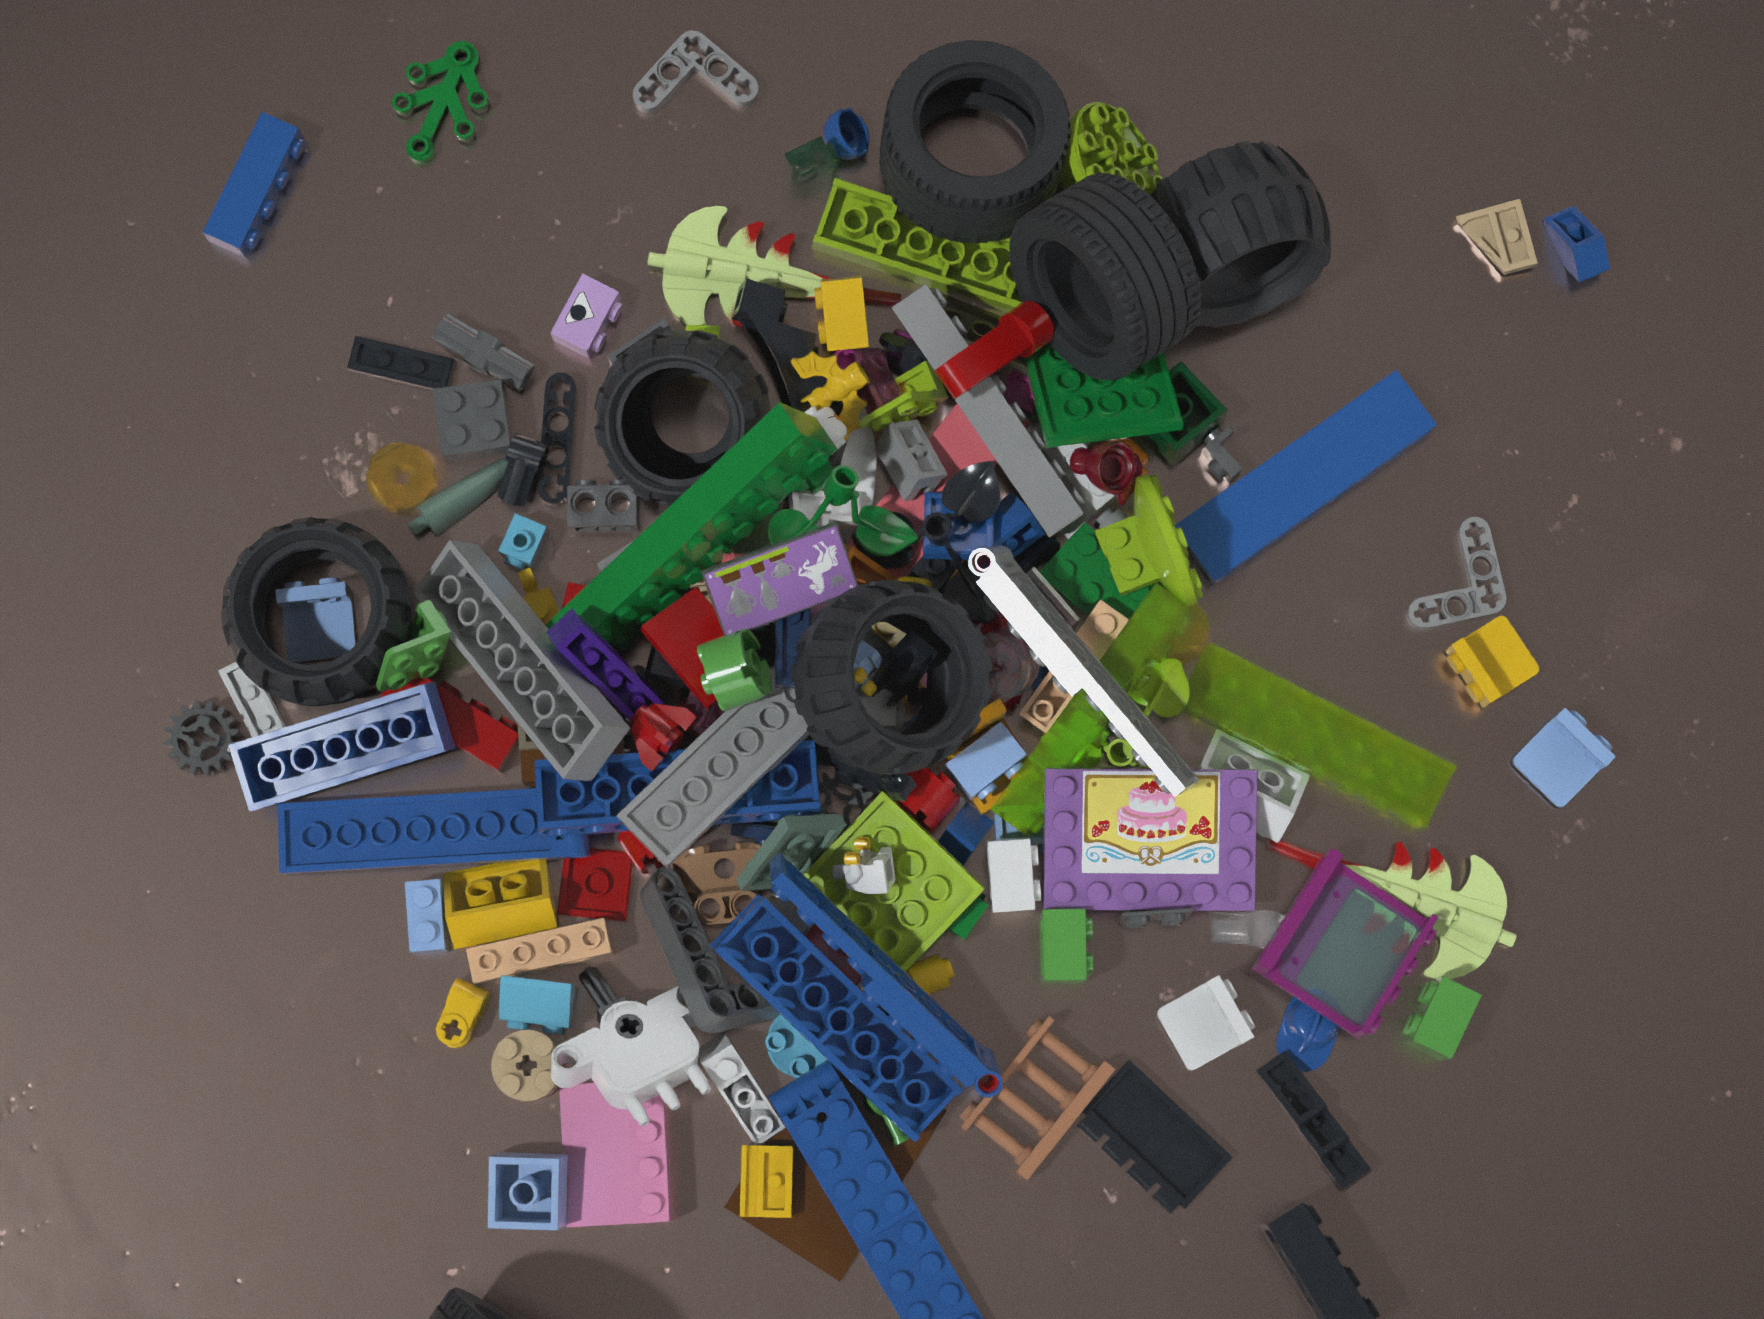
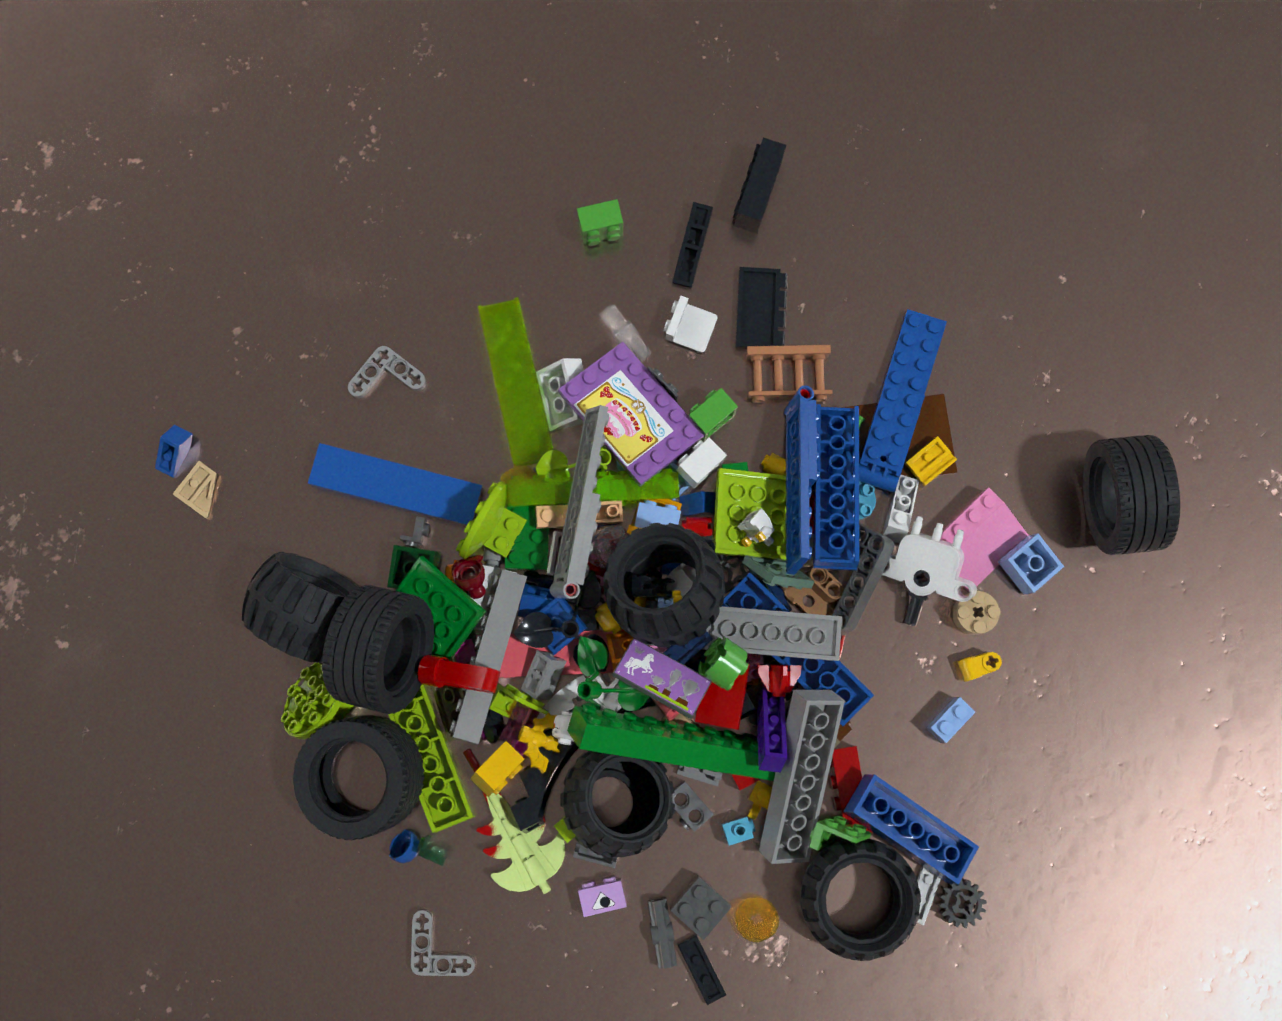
camera: 135 degrees left, 0 degrees up
light blue bracket [276,577,356,663] -> none
blue hinge [277,788,590,874] -> none
sand green piece [407,457,508,536] -> none
yellow slope [443,860,558,949] -> none
light nougat brick [466,918,614,985] -> none
black piece [497,433,549,507] -> none
medium azure slope [499,975,577,1035] -> none
black beam [538,372,577,506] -> none
red tile [557,848,634,922] -> none
clear light blue panel [1252,848,1438,1039] -> none
yellowish green animal [1267,839,1517,979] -> none
blue piece [1276,989,1340,1072] -> none
yellow bracket [1445,616,1539,708] -> none
light blue bracket [1512,708,1616,807] -> none

